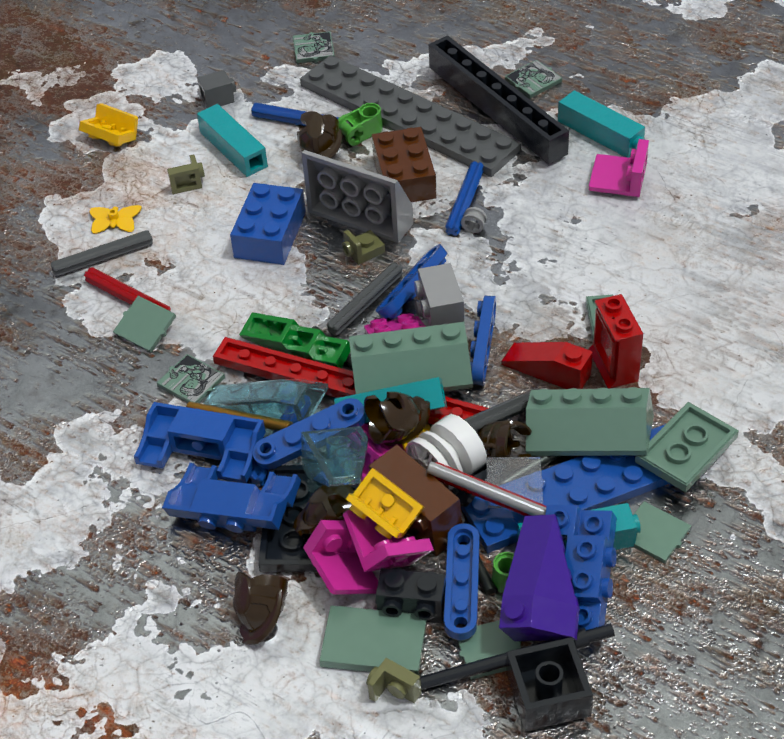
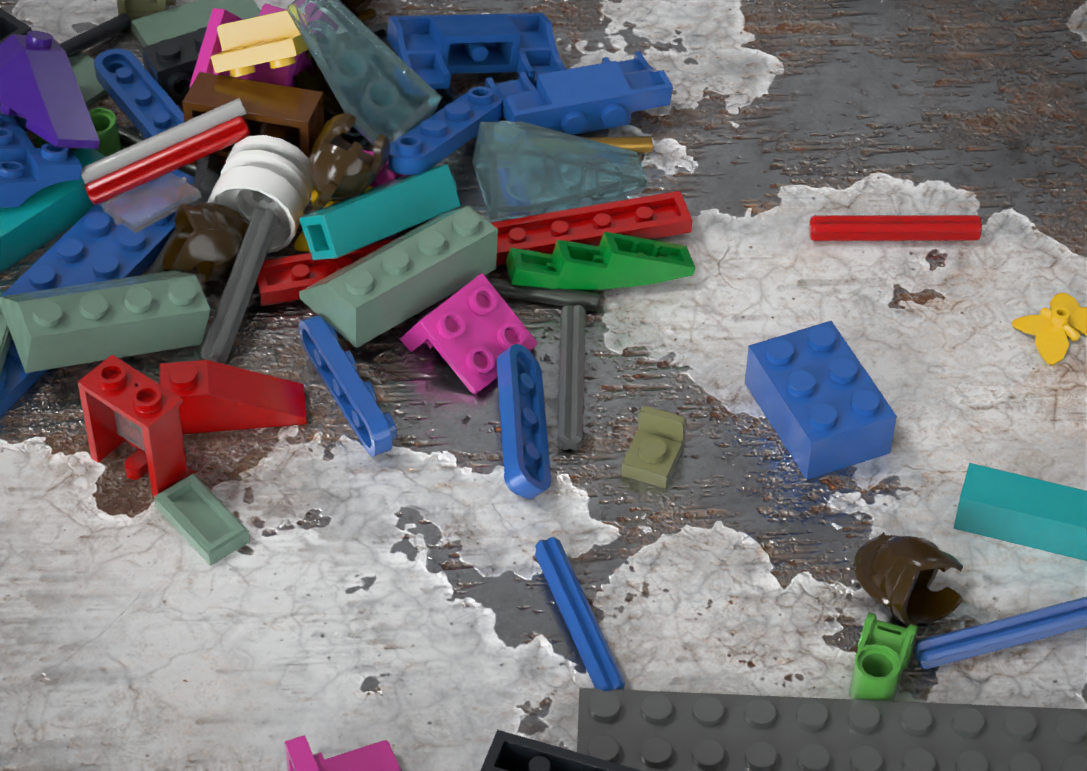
camera: 140 degrees right, 0 degrees up
dark grey axle [51,230,153,277] -> none
sand green piece [113,296,176,353] -> none
piece [157,354,225,403] -> none
olive bracket [167,154,205,194] -> none
light grey slope [302,150,413,243] -> none
reddish brown brick [372,127,437,202] -> none
light grey brick [414,263,464,326] -> none
light grey bush [461,207,487,233] -> none

